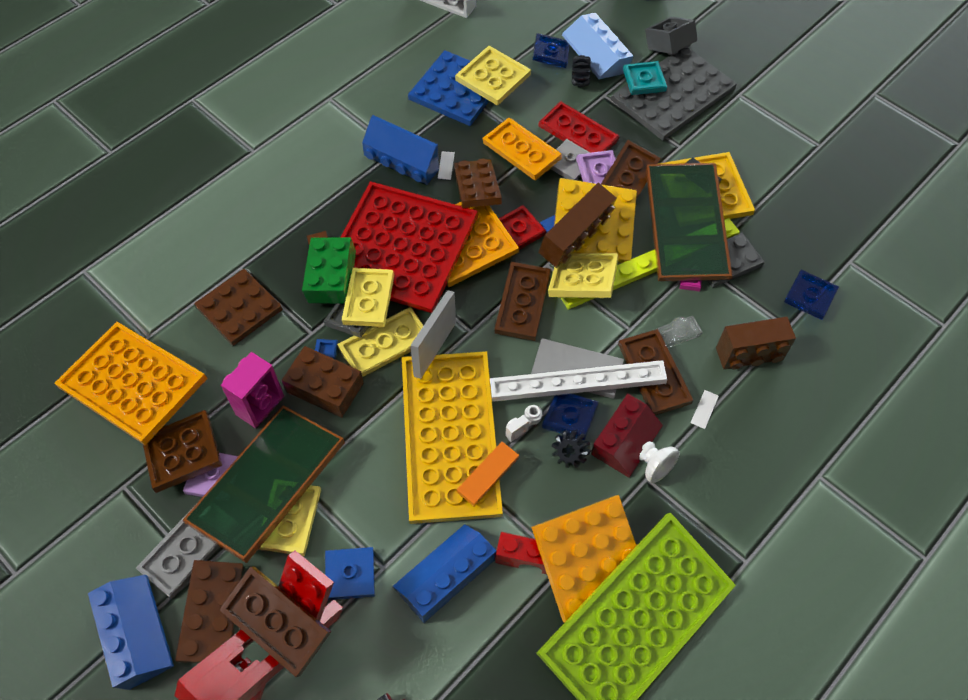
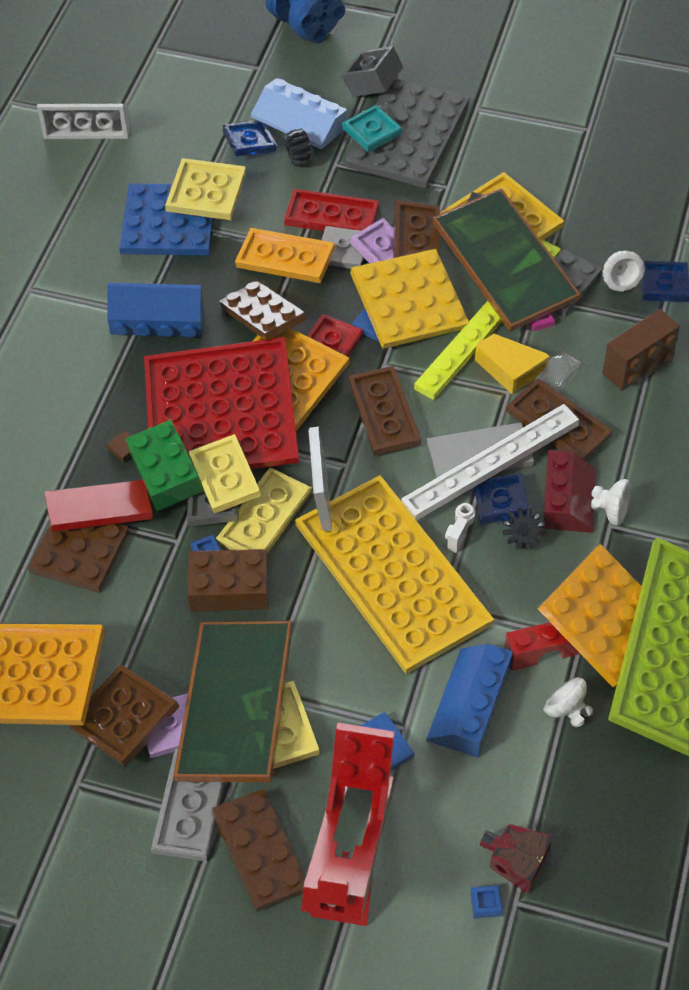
camera: 25 degrees left, 5 degrees down
blue slope [88,575,174,690] -> none
reddish brown plate [220,567,332,677] -> none
dark pink brick [221,352,284,429] -> none
white sticker [438,151,455,180] -> none
orange tile [457,442,519,507] -> none
reddish brown brick [538,182,617,268] -> none
light yellow plate [548,253,618,298] -> none
white sticker [691,390,719,429] -> none
none -> tile [45,480,152,532]
none -> yellow slope [475,334,550,395]
none -> white hair [543,677,593,727]
none -> white hair [603,251,645,292]

